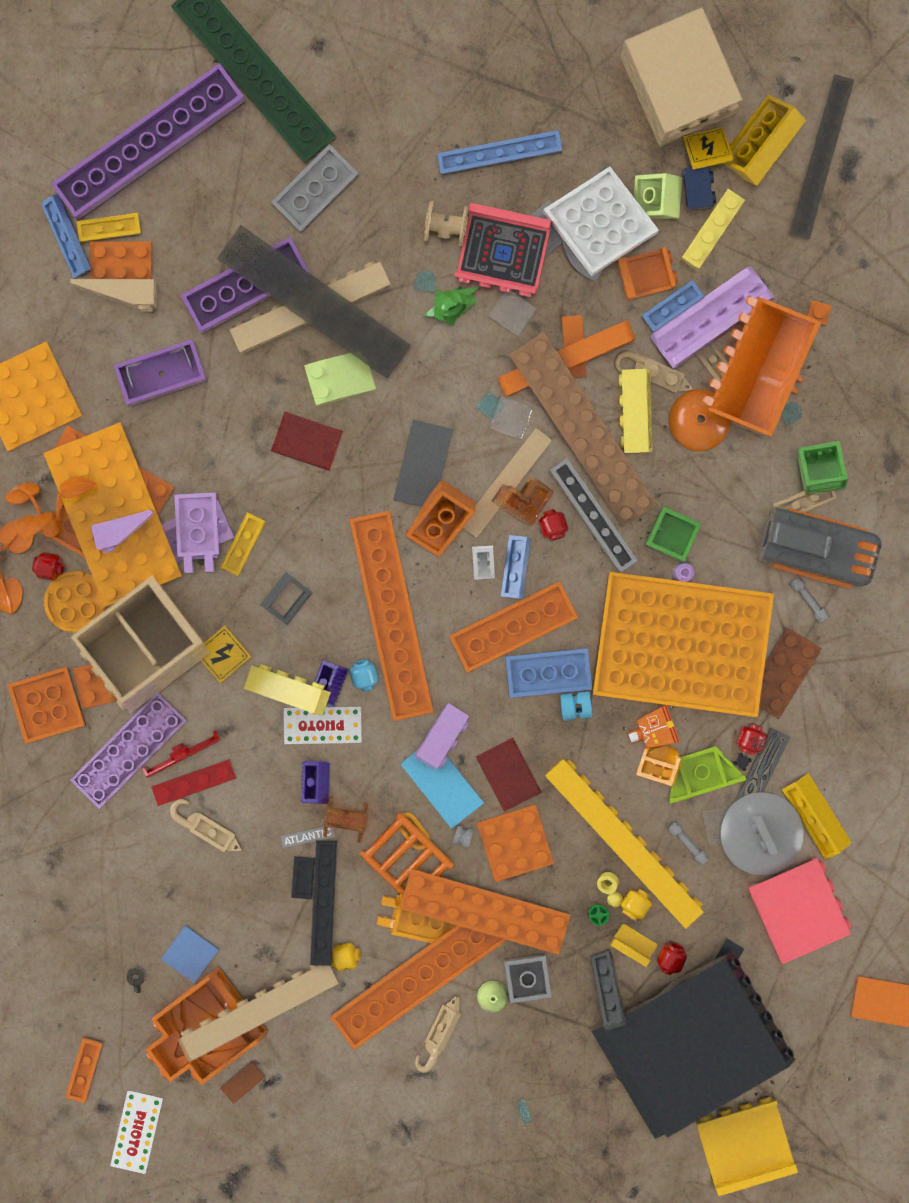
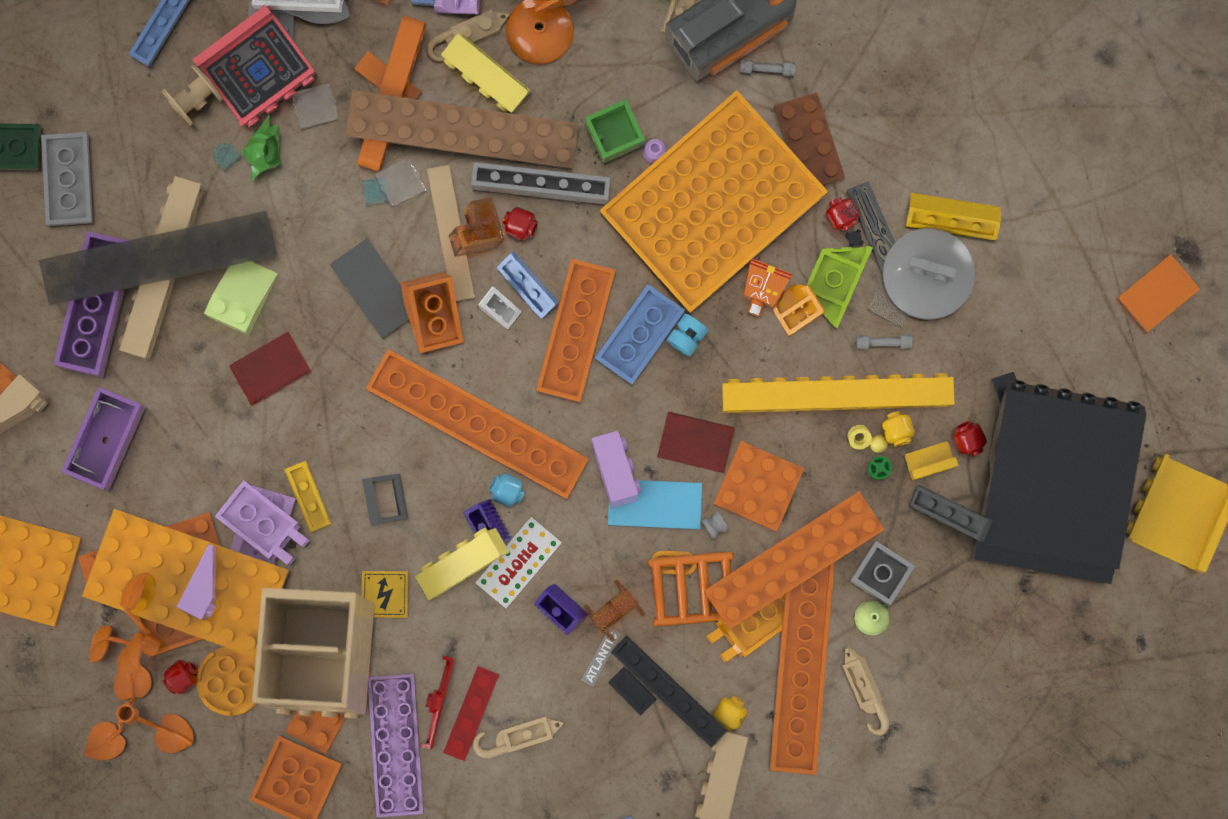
camera: 45 degrees left, 5 degrees down
clear light blue tile [518,1099,532,1124] -> none
coral panel [747,857,852,965] -> none

